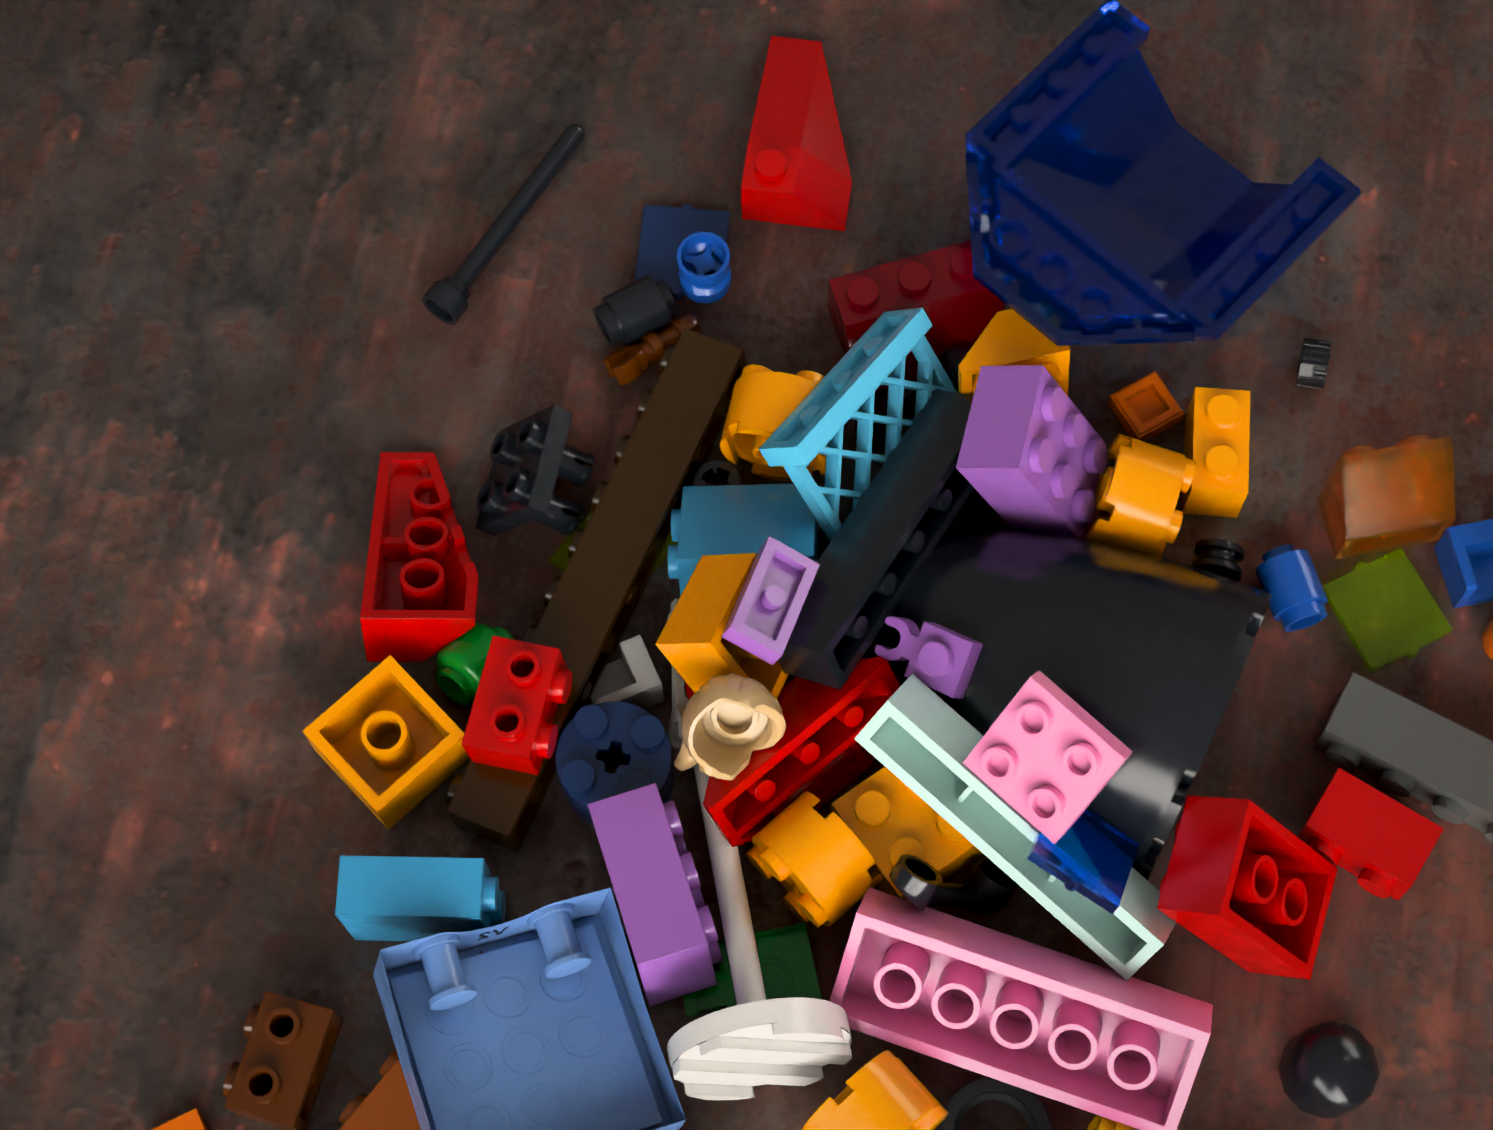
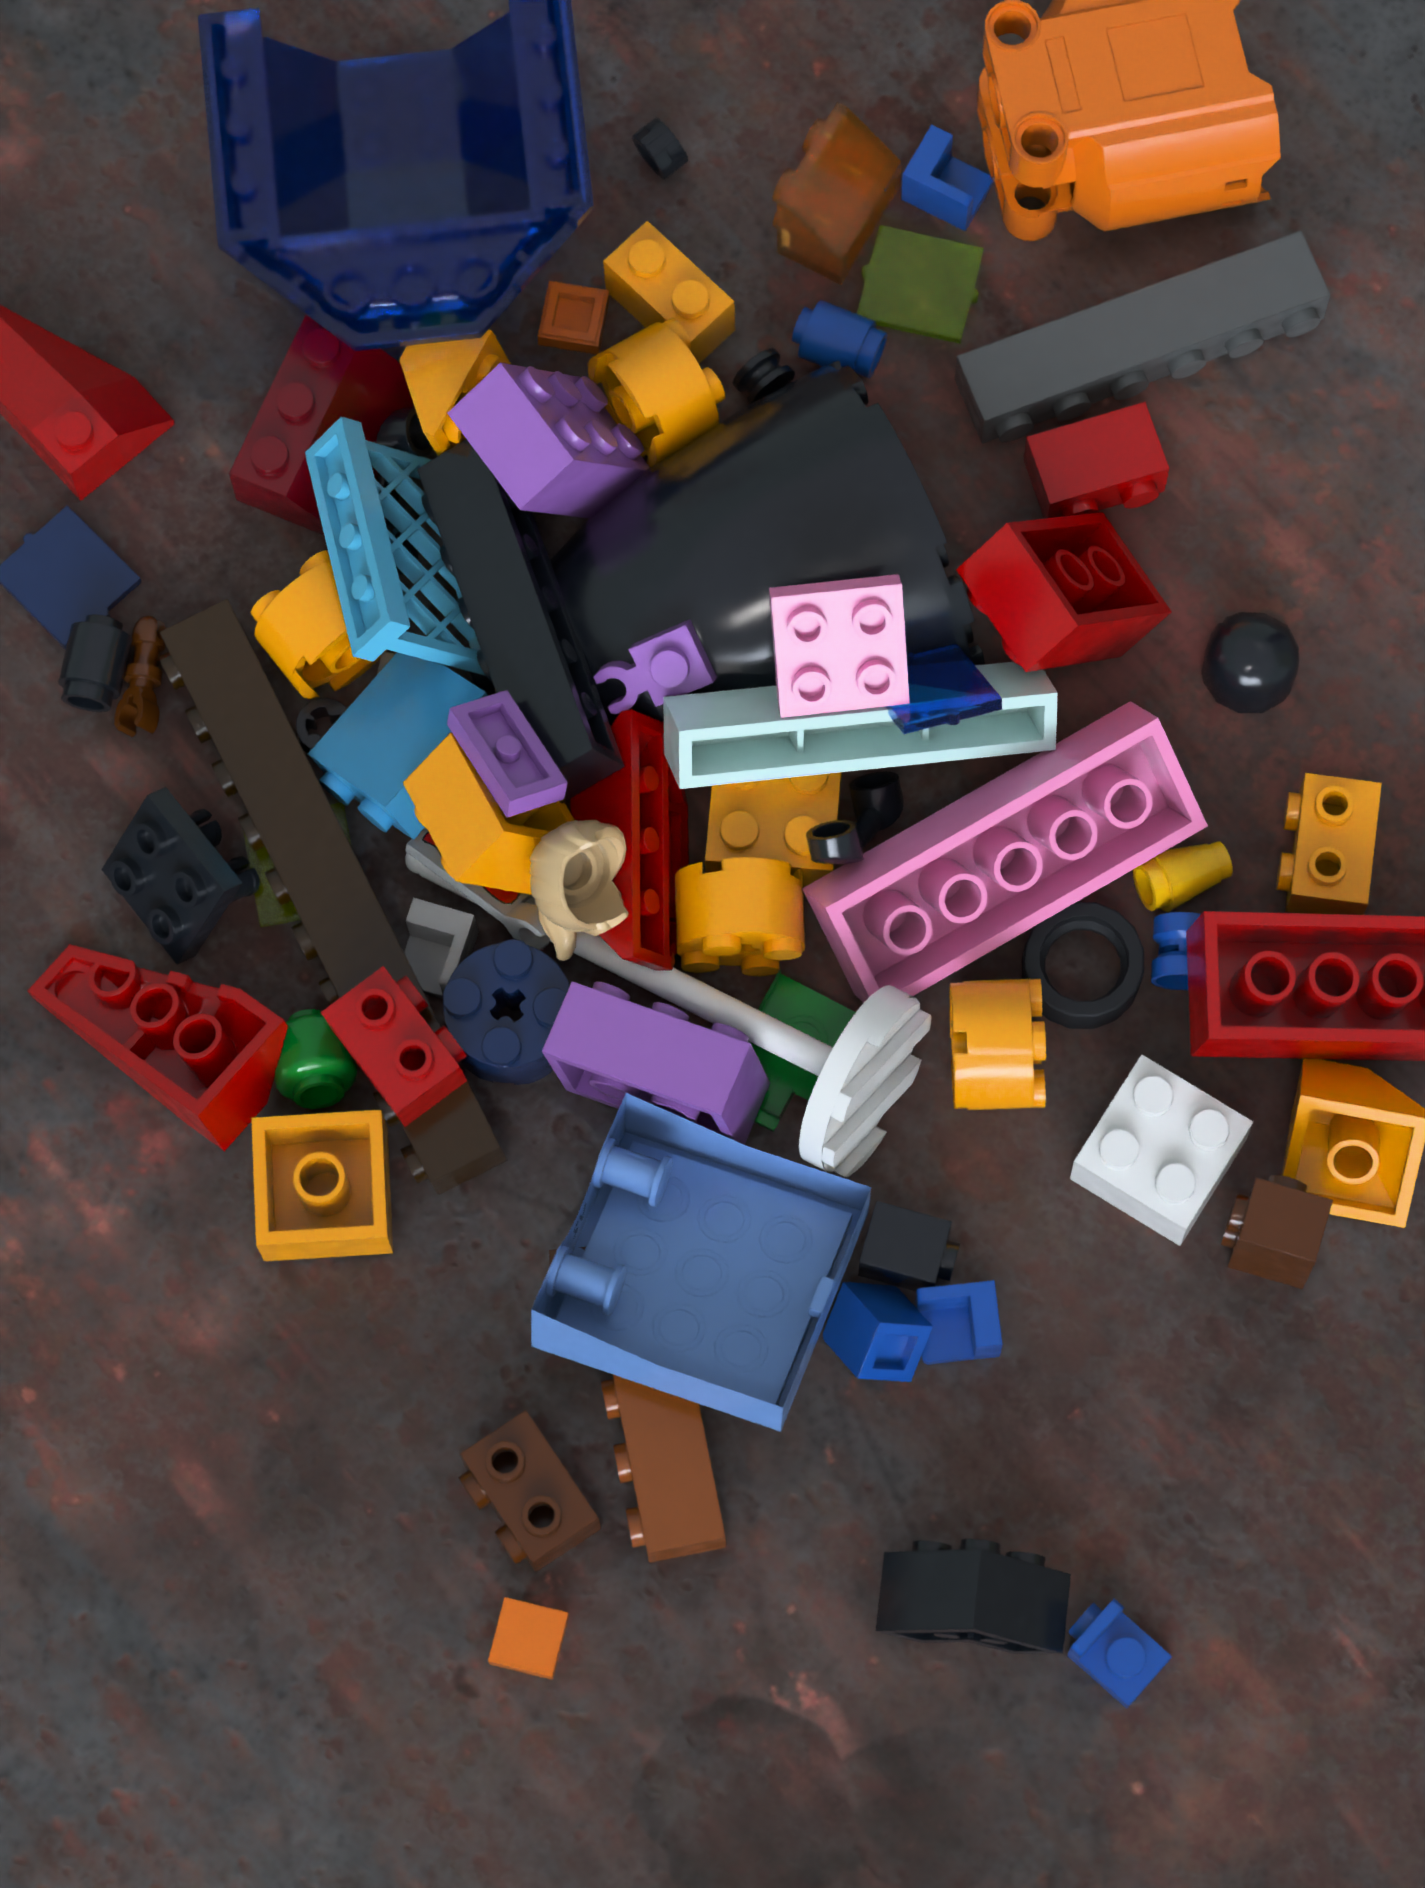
camera: 50 degrees left, 5 degrees up
dark azure brick [335,856,506,941] -> none
blue wheel [677,232,732,304] -> none

